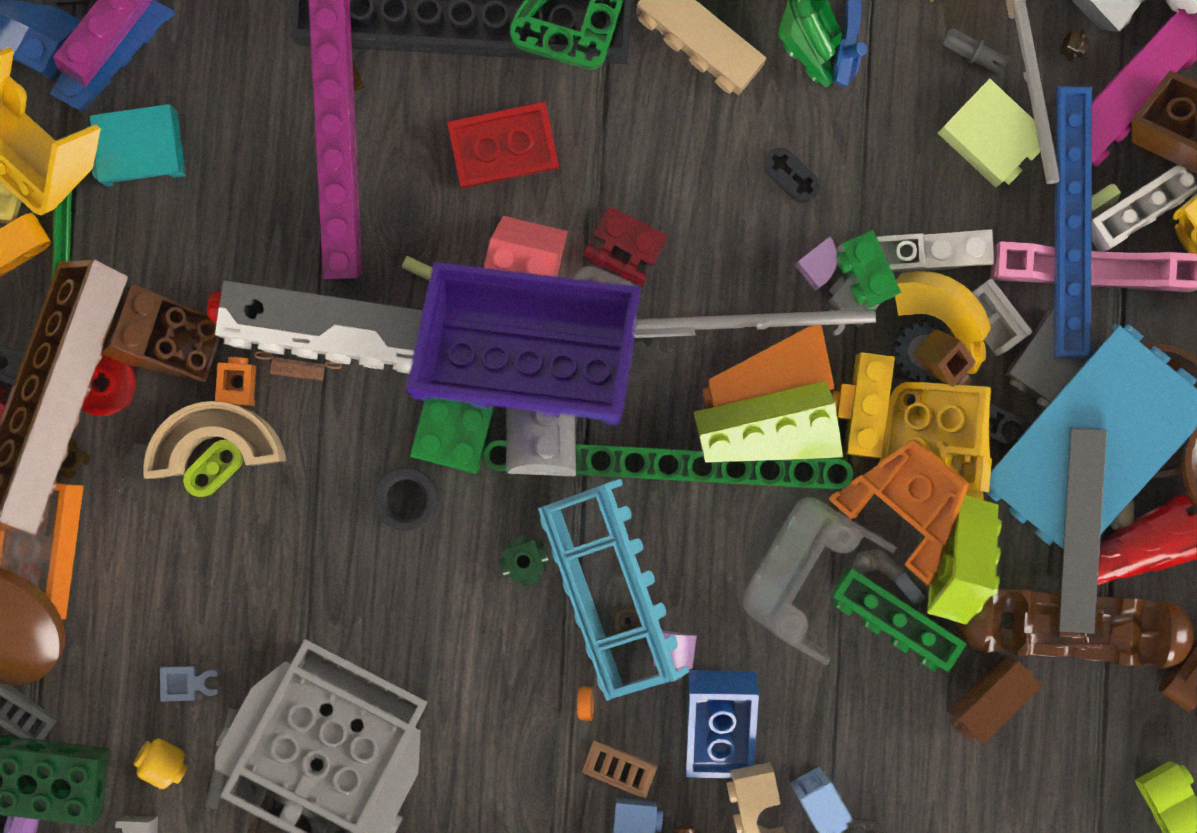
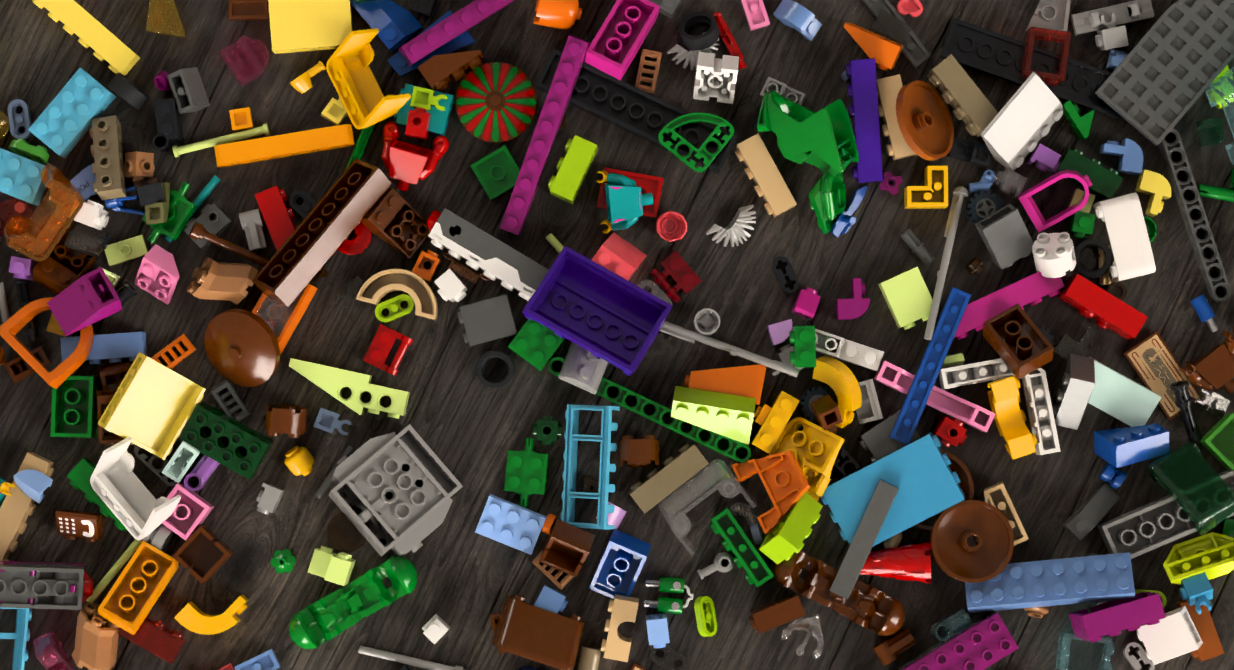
camera: 20 degrees right, 0 degrees up
none -> reddish brown brick [265,404,308,438]
none -> yellowish green brick [289,358,410,419]
none -> red plate [363,324,413,376]
none -> red torso [381,121,449,191]
none -> red brick [405,107,431,140]
none -> lime plate [410,86,448,111]
none -> reddish brown slope [418,50,484,92]
none -> white brick [434,268,468,302]
none -> dish [456,62,537,143]
none -> dark grey brick [457,294,518,347]
none -> green tile [470,145,520,201]
none -> light blue plate [475,494,547,555]
none -> green plate [504,438,549,507]
none -> reddish brown piece [539,519,595,577]
none -> lime brick [548,135,598,205]
none -> teal torso [596,170,653,234]
none -> reddish brown brick [618,435,659,468]
none -> dark tan brick [629,443,709,514]
none -> green piece [644,577,693,614]
none -> coral hair [656,211,687,242]
none -> light grey wheel [693,308,720,336]
none -> lime plate [694,596,717,637]
none -> light grey bar [697,552,734,580]
none -> light grey hair [706,204,756,247]
none -> clear helmet [780,614,824,660]
none -> dark pink slope [791,287,821,320]
none -> magenta brick [836,278,870,320]
none -> red brick [933,416,967,448]

